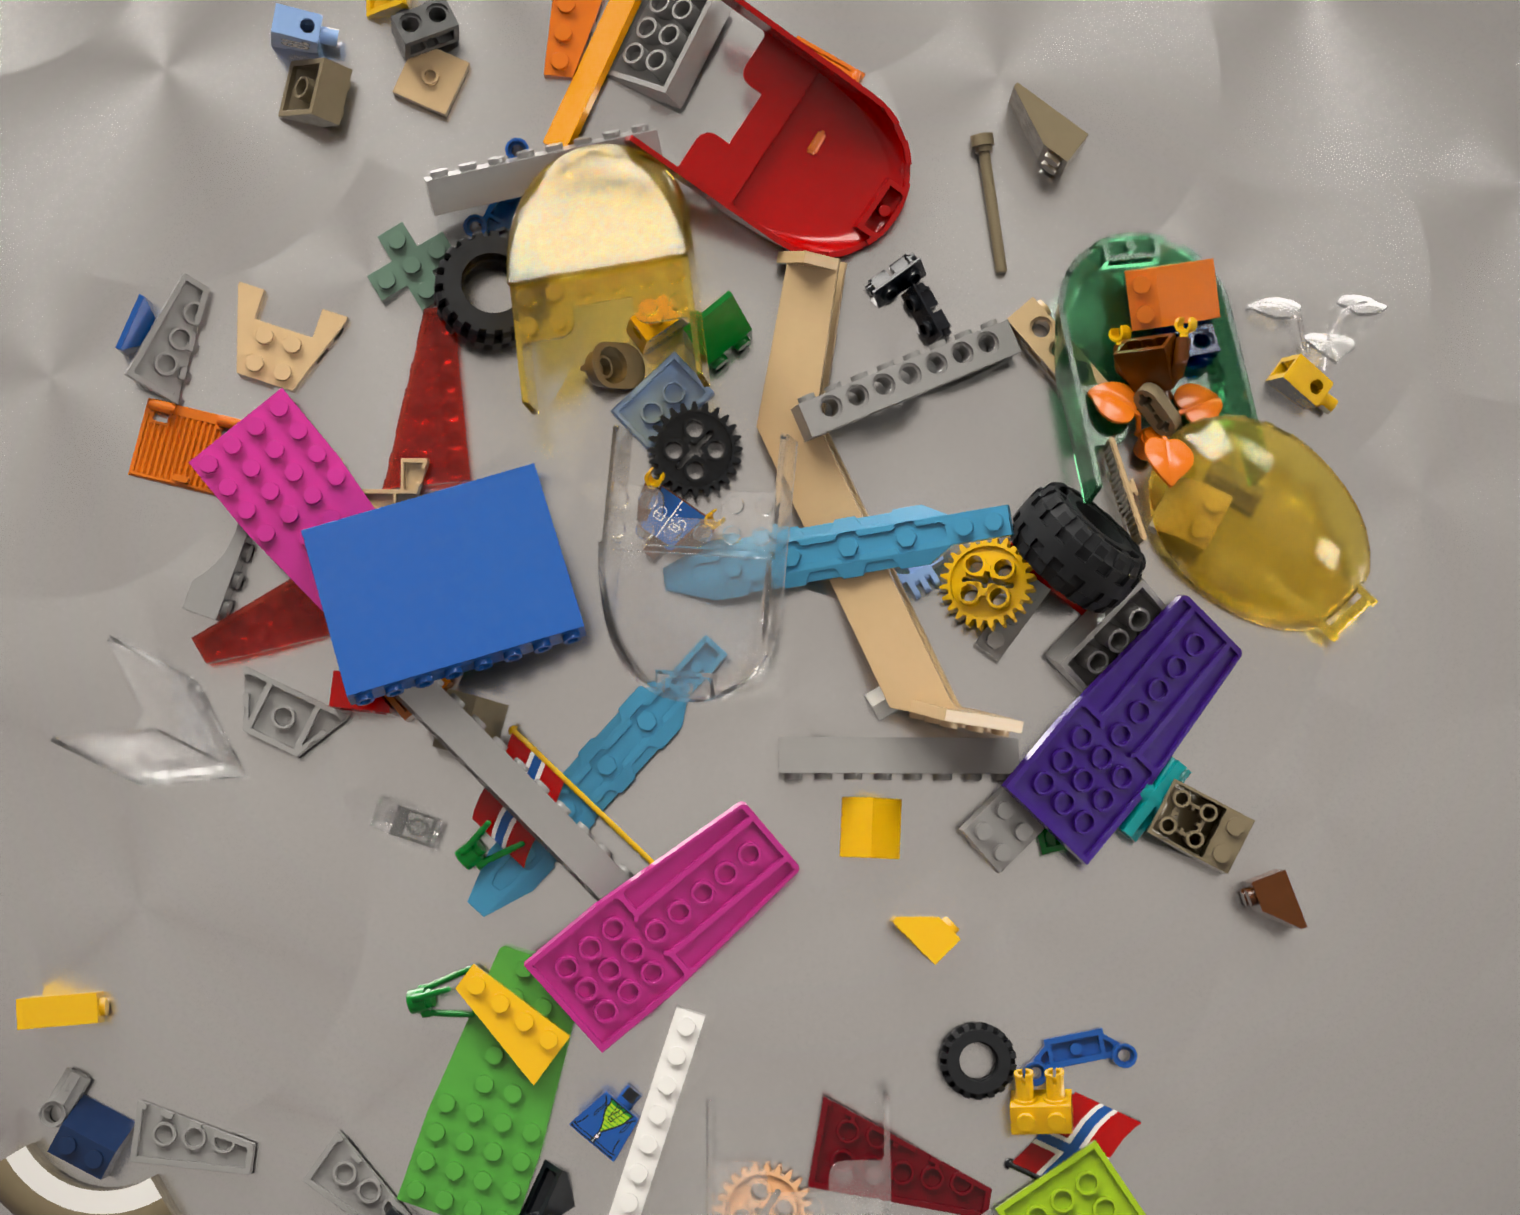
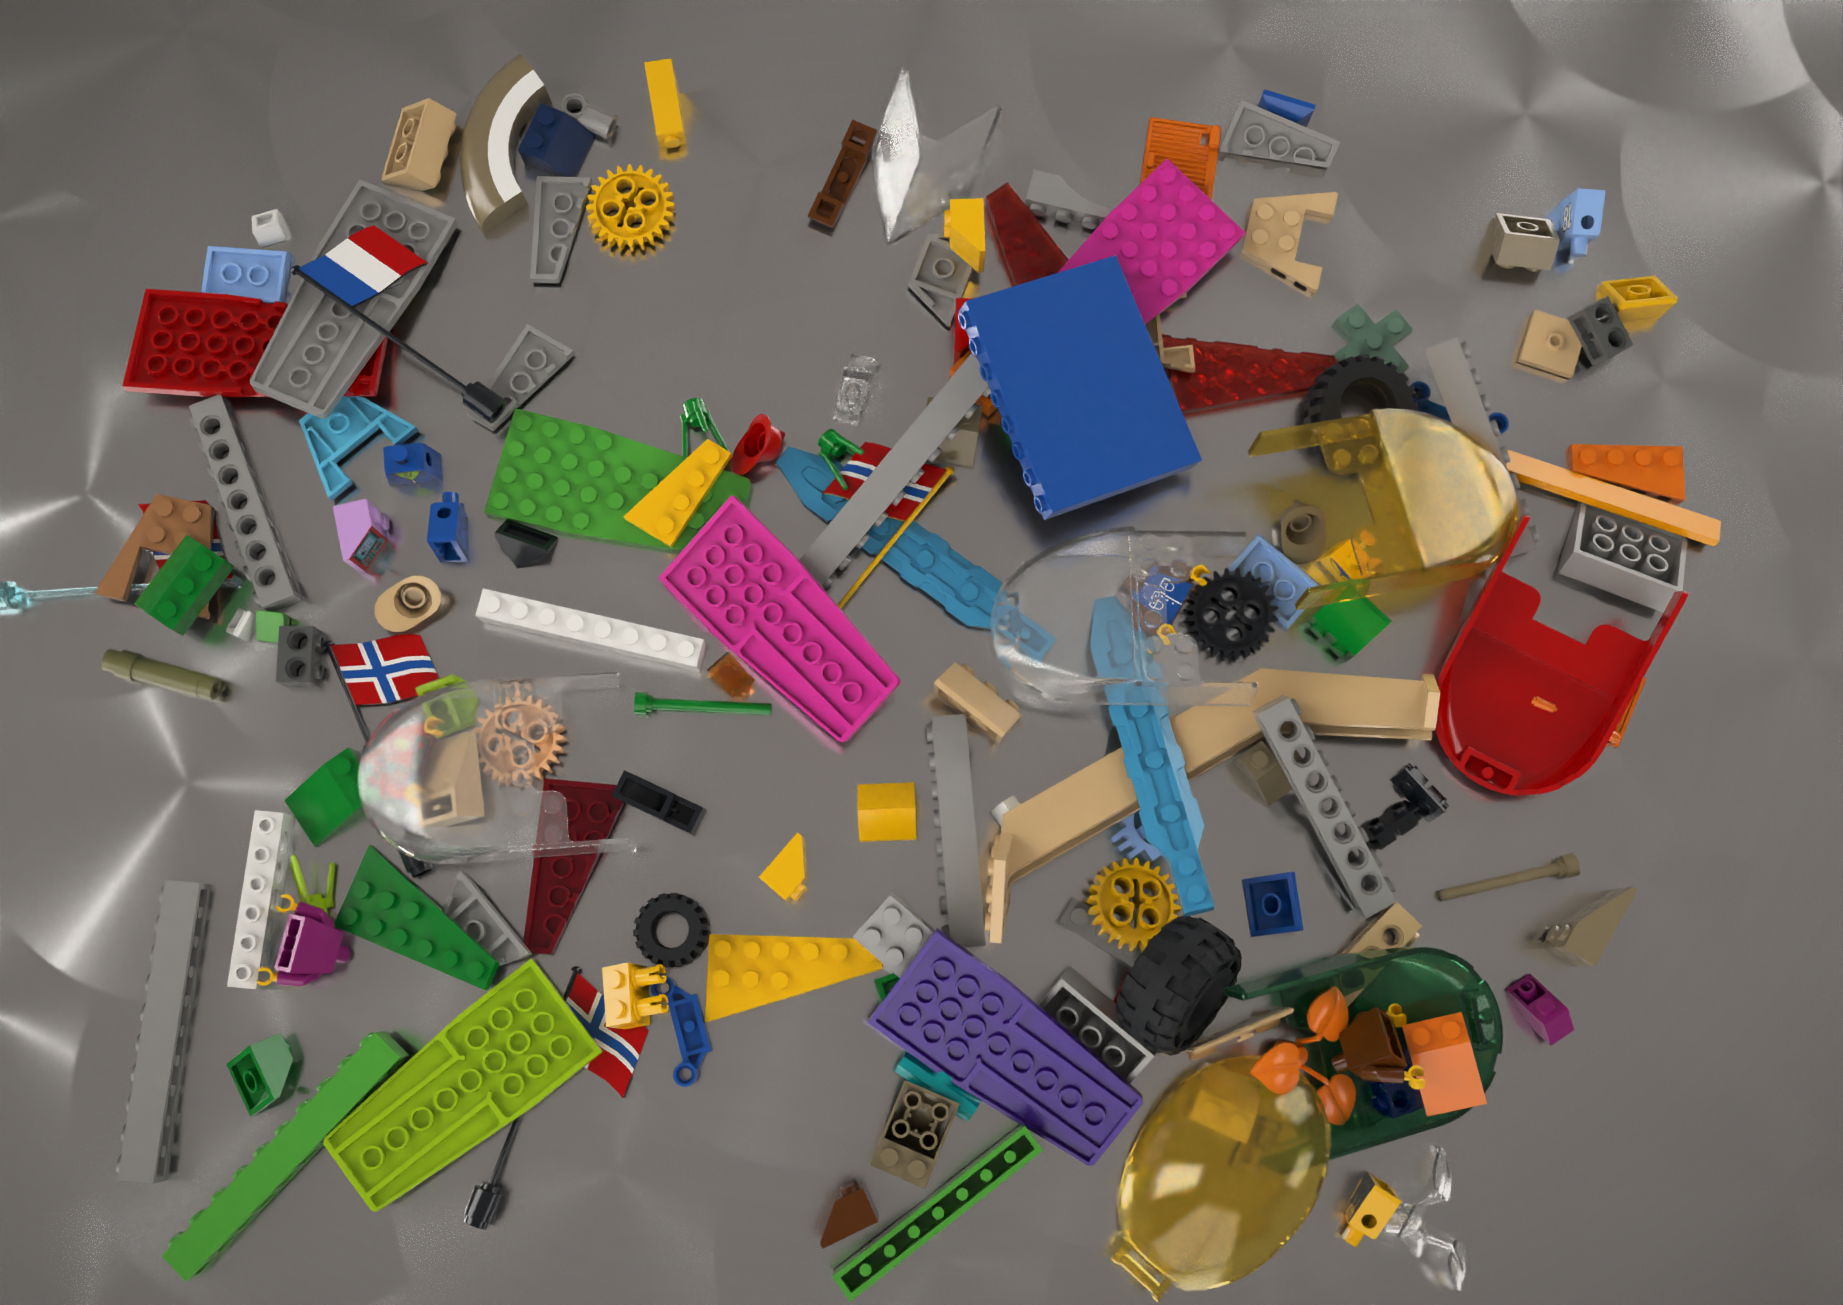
camera: 85 degrees right, 5 degrees down
torso [569,1084,642,1162] -> none
dark tan beam [1133,382,1182,437] -> none
none -> yellow gear [586,164,676,252]
none -> black slope [612,770,707,836]
none -> green piece [634,692,772,715]
none -> yellow wing [705,934,883,1023]
none -> clear orange bracket [707,651,755,699]
none -> red piece [731,414,785,475]
none -> reddish brown slope [808,119,877,228]
none -> bright green brick [832,1124,1043,1302]
none -> tan slope [933,662,1022,745]
none -> yellow slope [944,198,986,273]
none -> dark tan slope [1233,734,1313,807]
none -> blue slope [1243,872,1304,937]
none -> magenta slope [1507,973,1574,1046]

